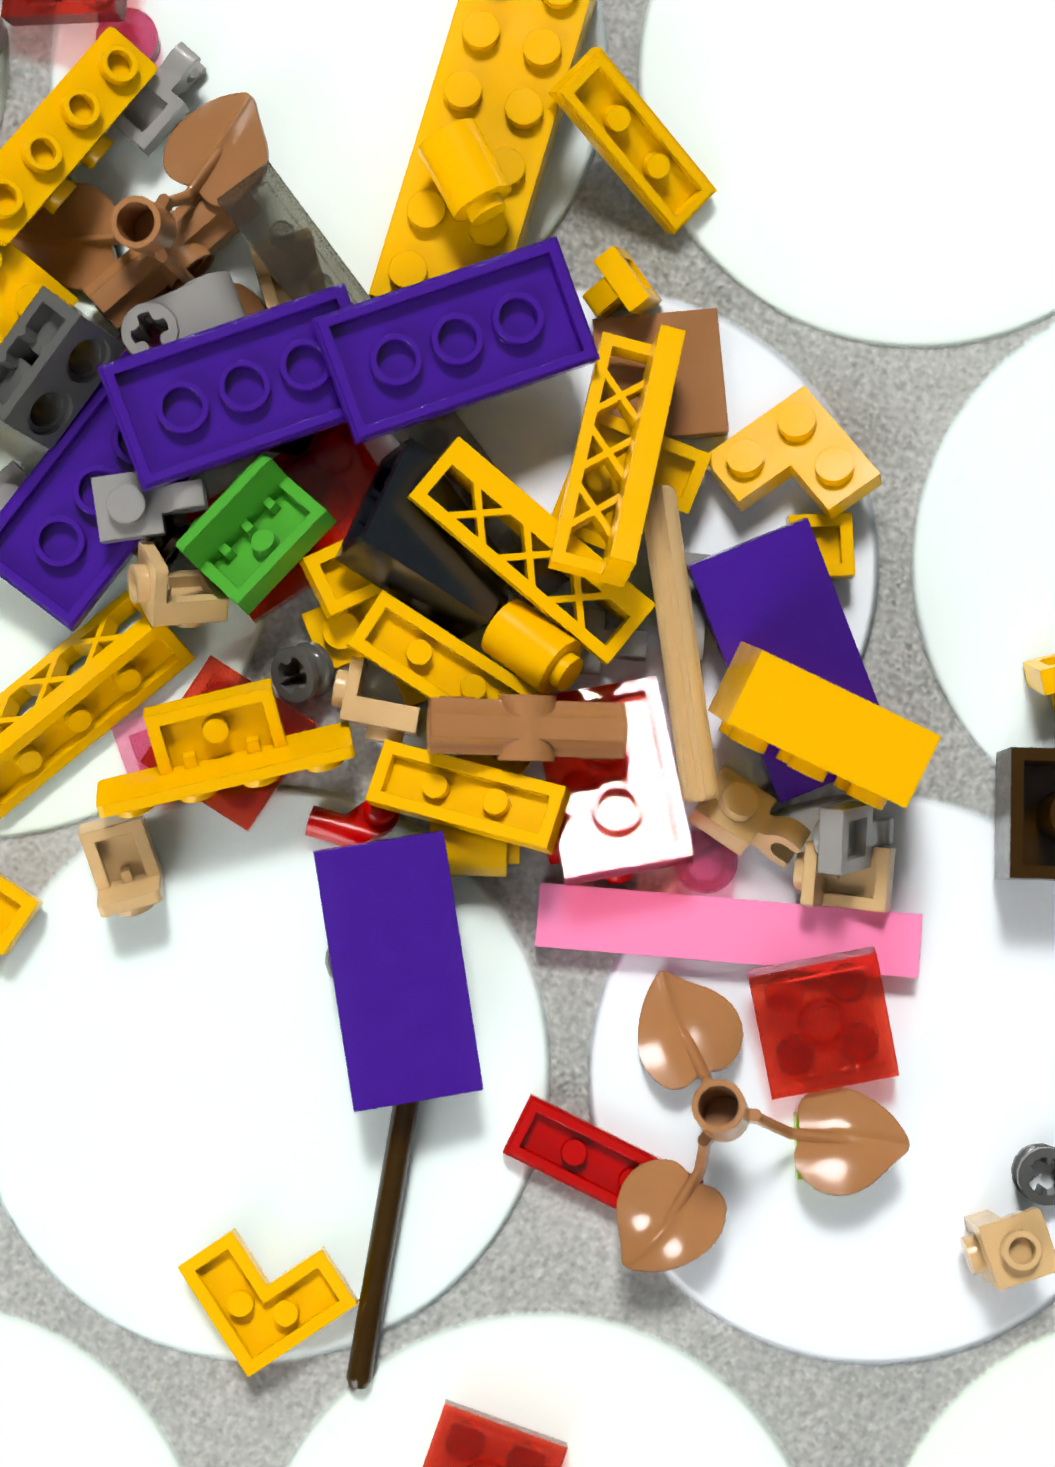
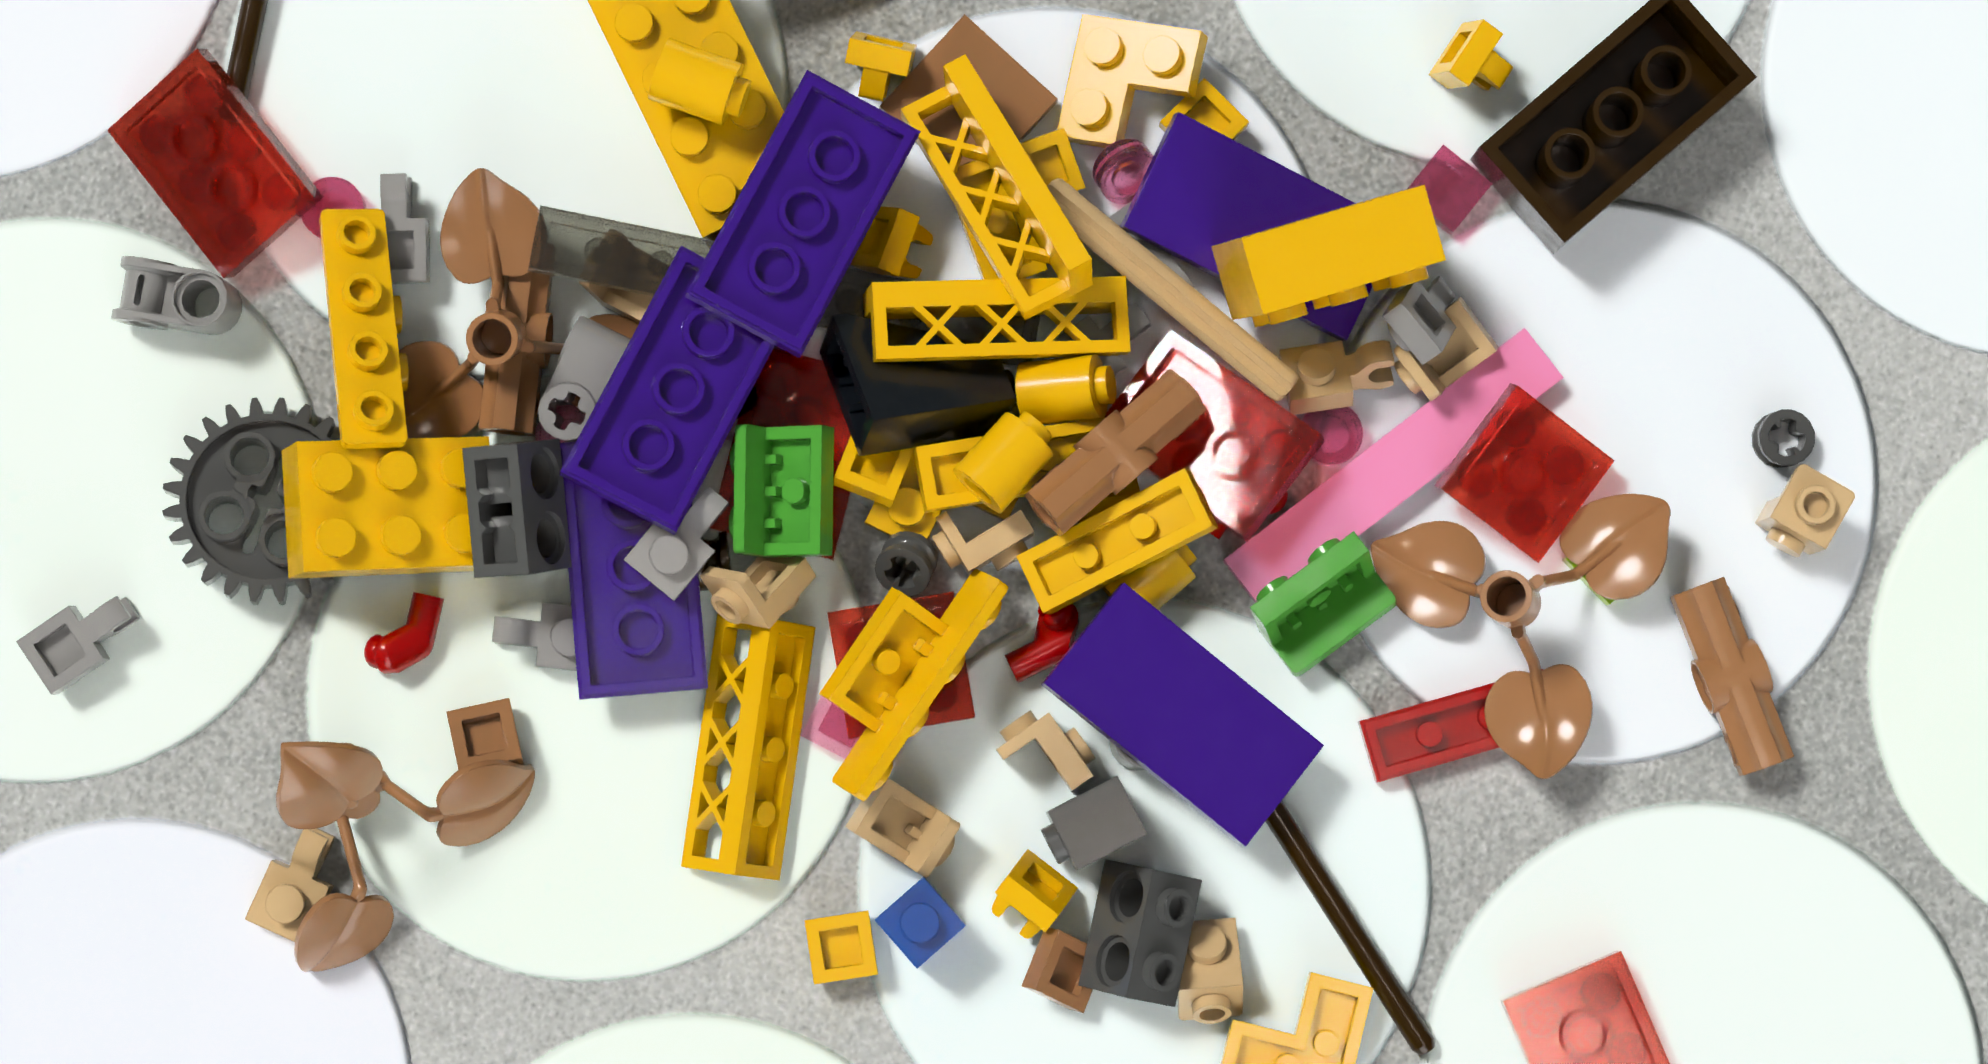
camera: 45 degrees left, 0 degrees up
none -> yellow tile [850,206,933,279]
none -> blue brick [875,877,966,969]
none -> yellow brick [953,411,1053,513]
none -> yellow tile [991,849,1078,939]
none -> tan bracket [996,710,1096,791]
none -> medium nougat plate [1021,927,1093,1013]
none -> dark grey brick [1040,775,1148,870]
none -> dark grey brick [1078,859,1202,1007]
none -> clear pink tile [1092,139,1154,204]
none -> tan bracket [1177,917,1244,1024]
none -> bright green bracket [1250,531,1397,677]
none -> clear pink tile [1407,144,1493,235]
none -> medium nougat piece [1670,577,1794,776]

